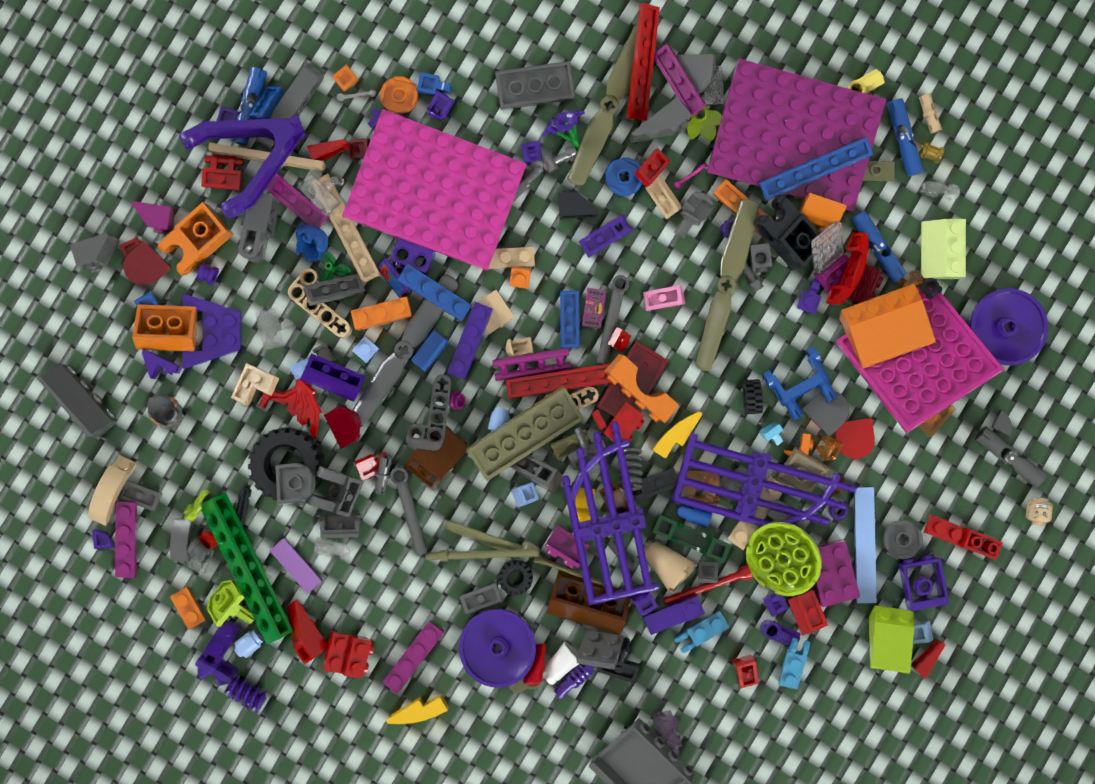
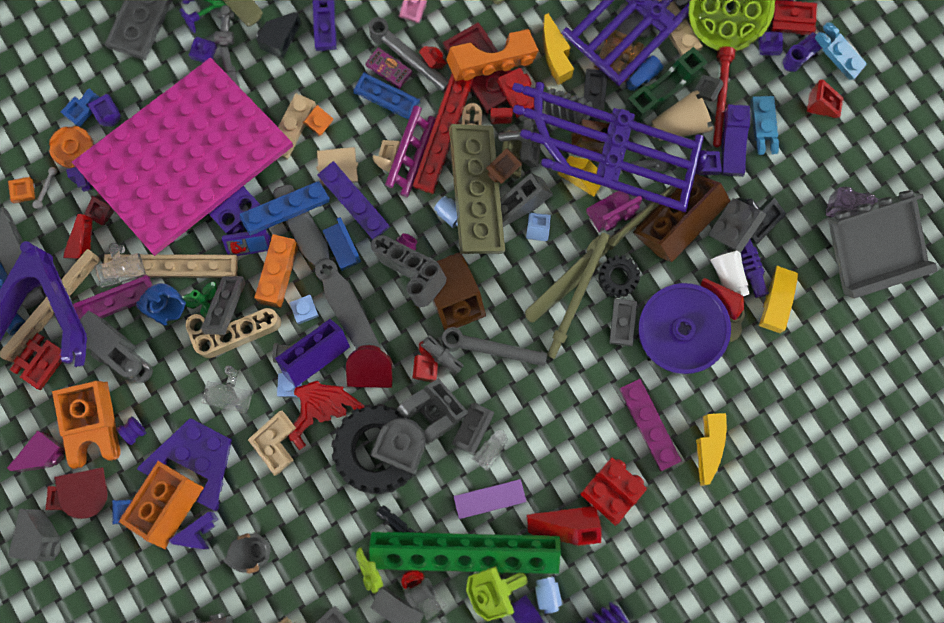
camera: 60 degrees left, 10 degrees down
none -> reddish brown bracket [486,148,523,184]
none -> yellow slope [759,266,798,333]

